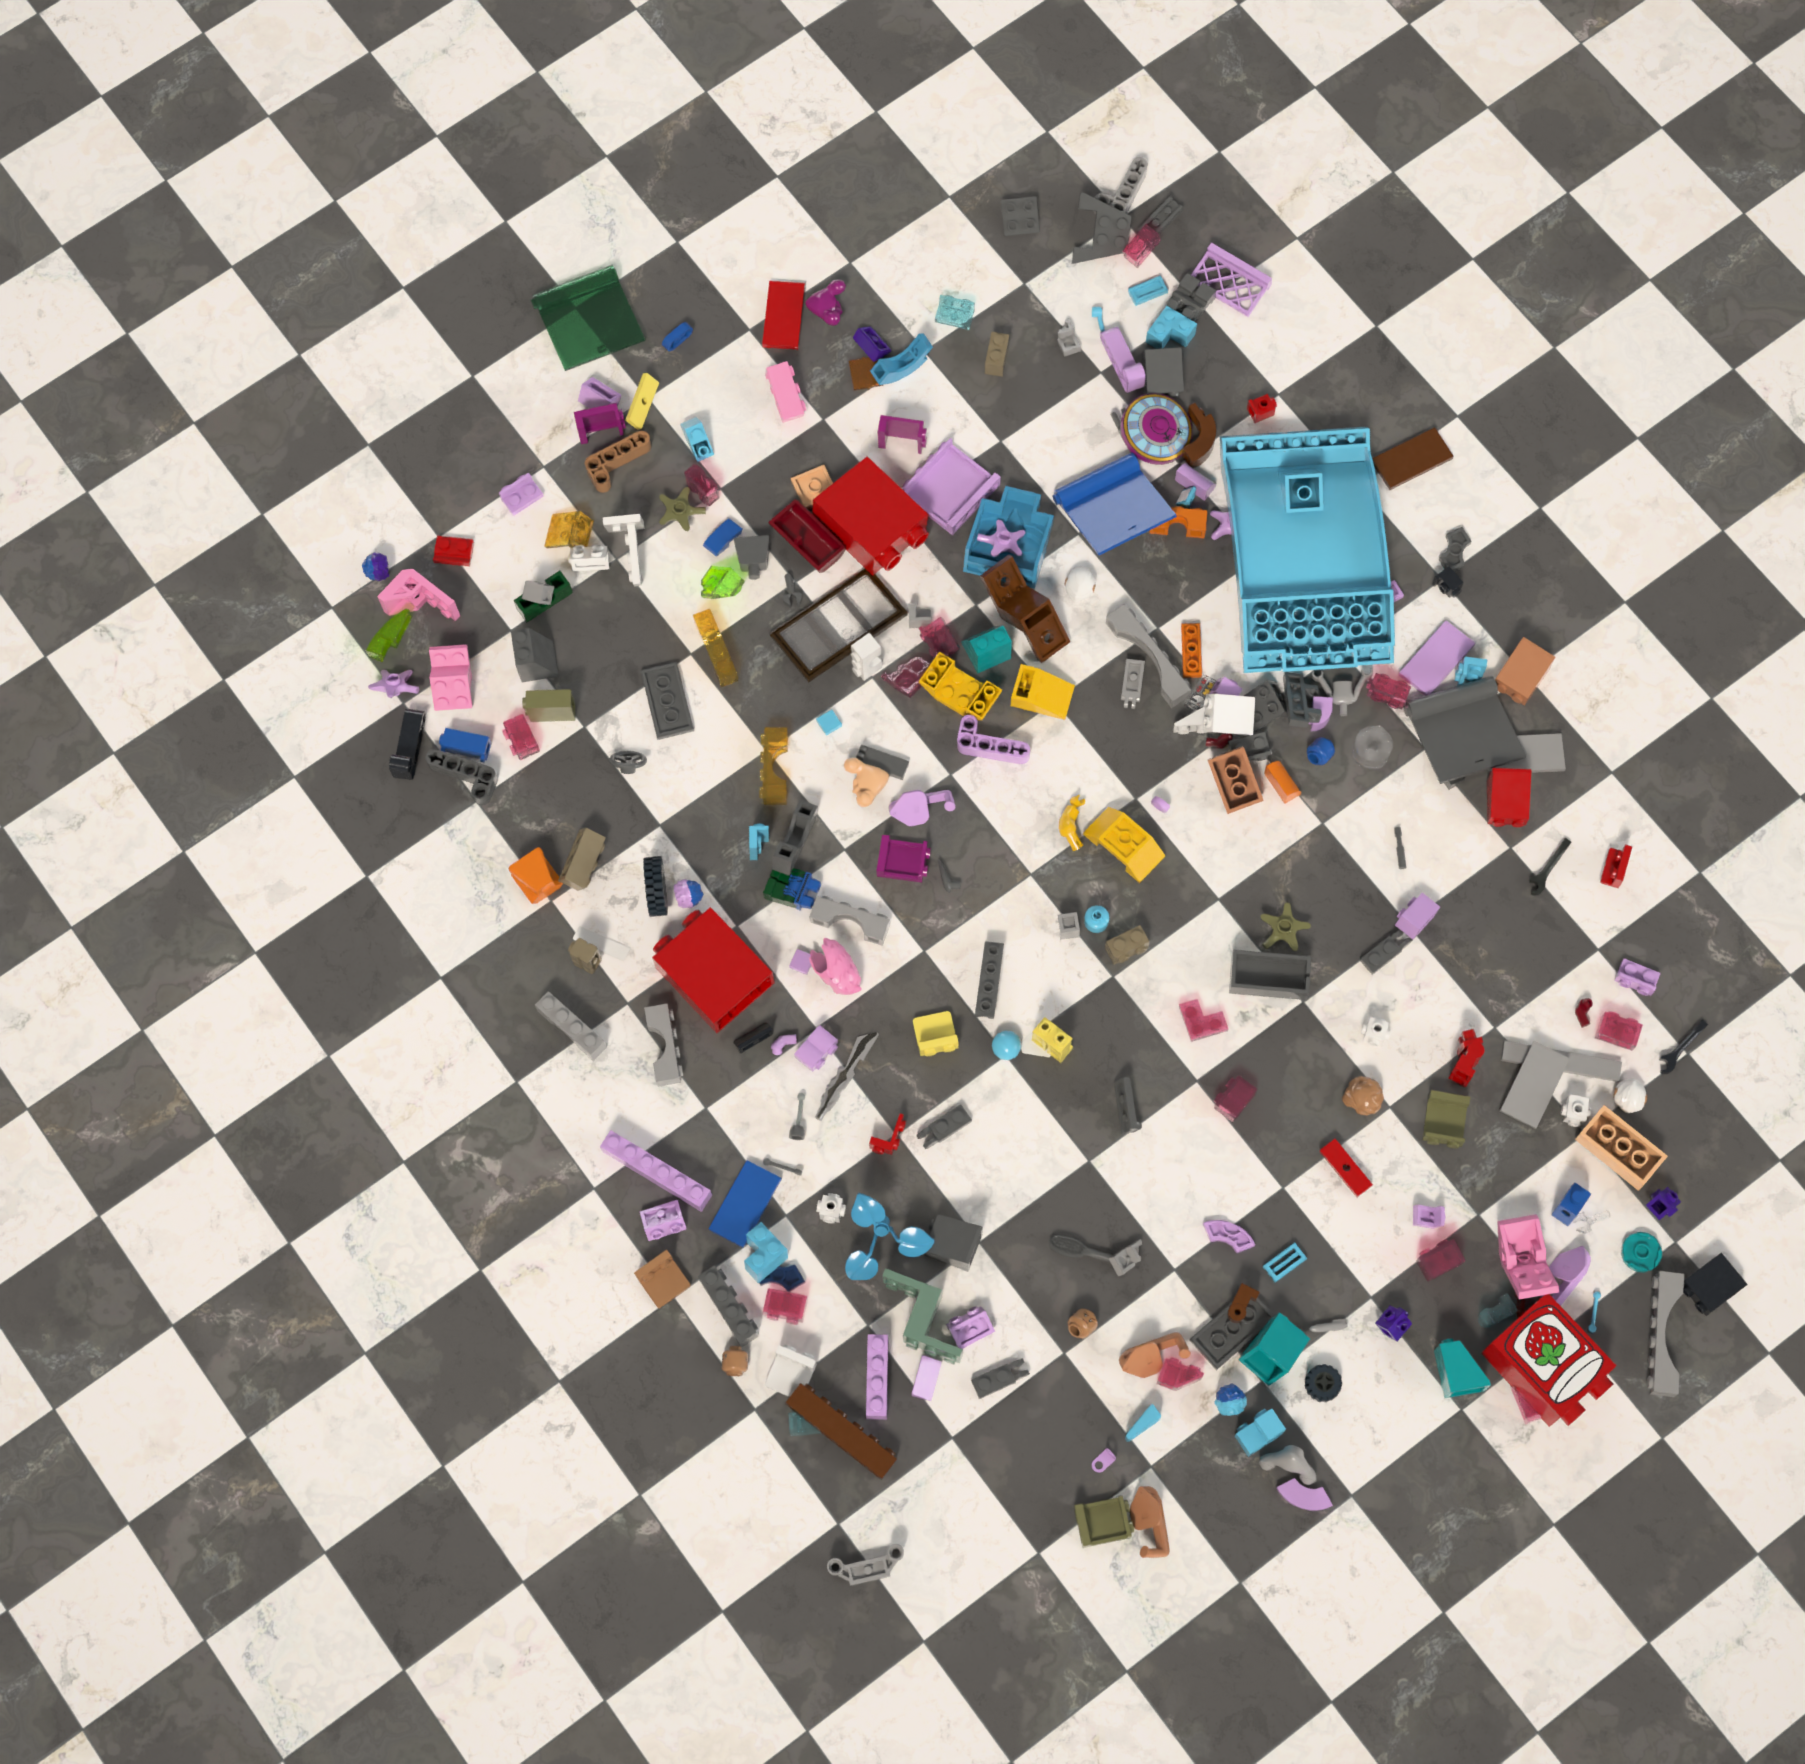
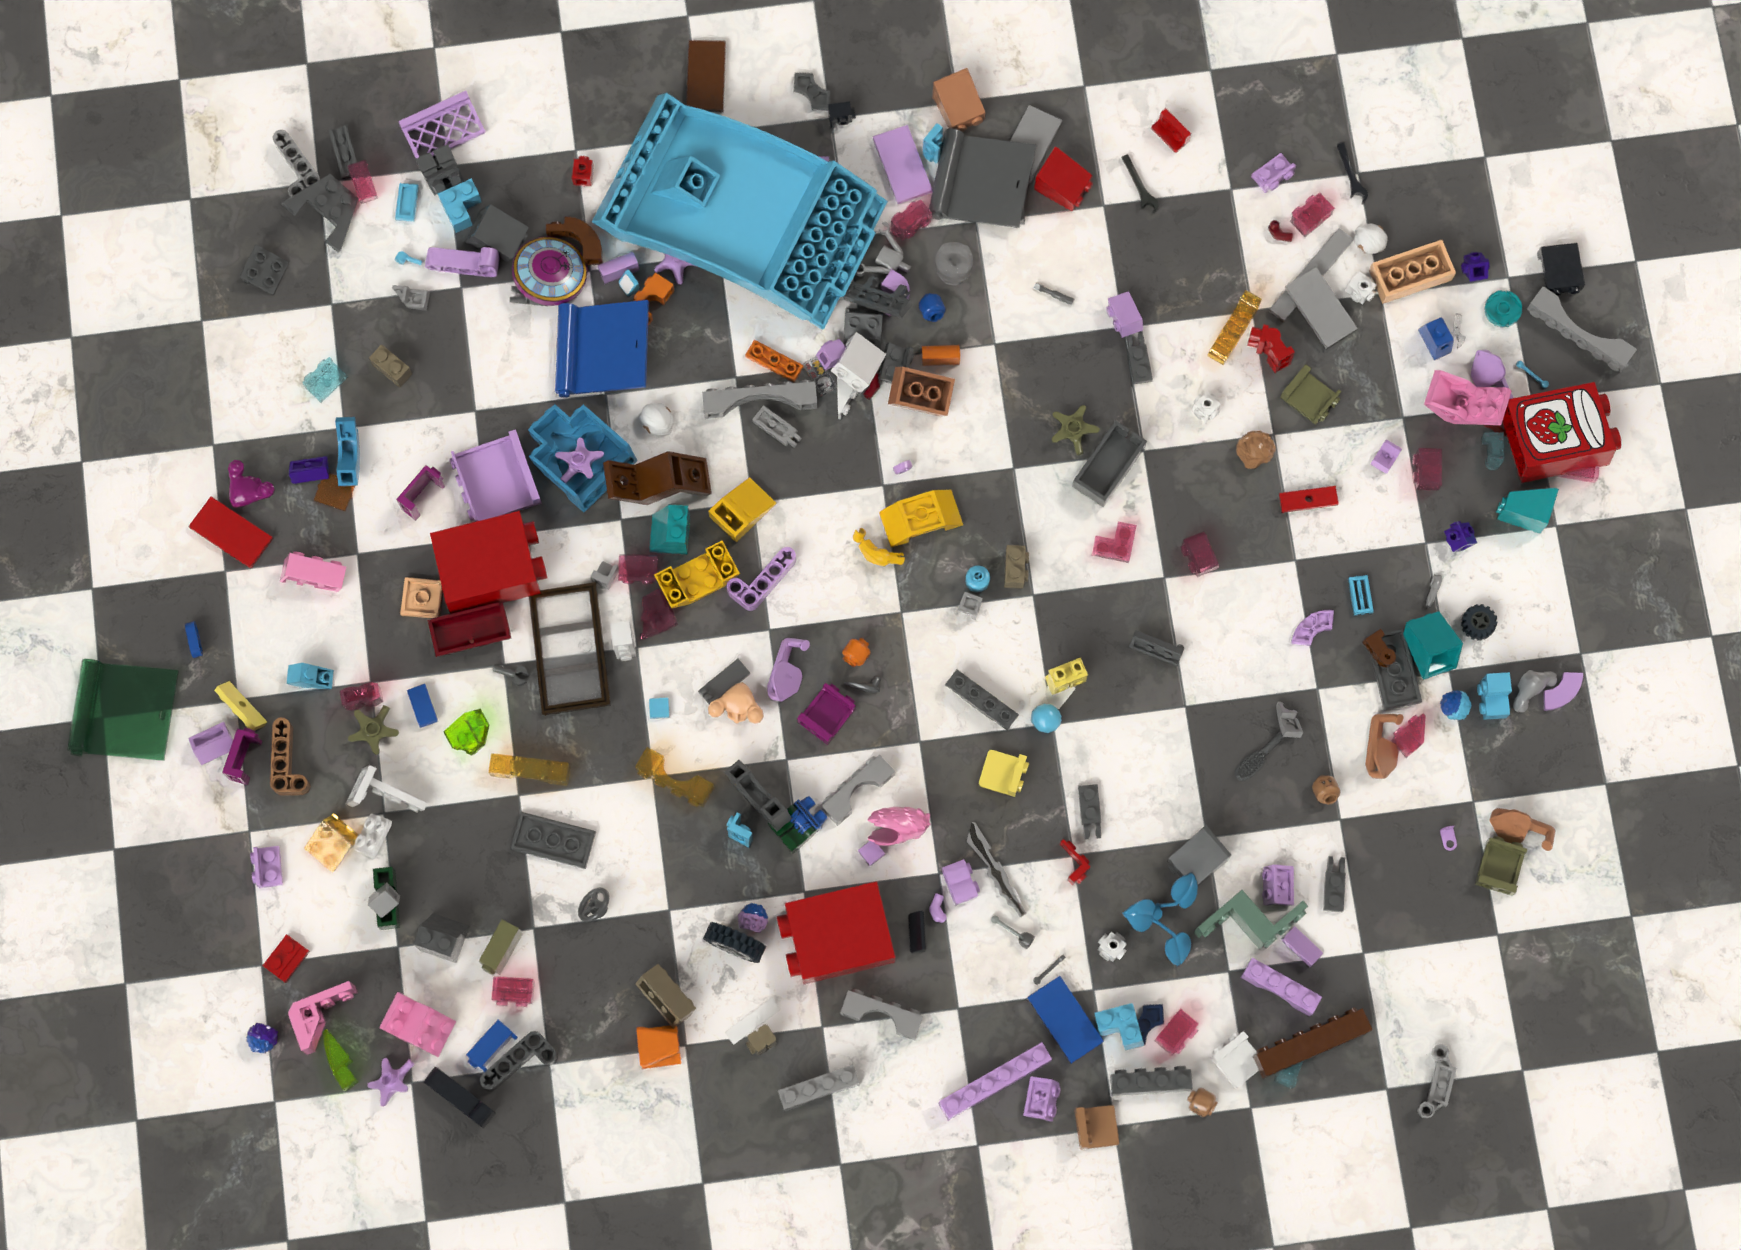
camera: 65 degrees left, 5 degrees up
dark grey torso [734,535,770,580] -> none
medium azure slope [1125,1403,1161,1442] -> none
none -> orange head [842,638,871,667]
none -> clear yellow beam [1207,290,1262,365]

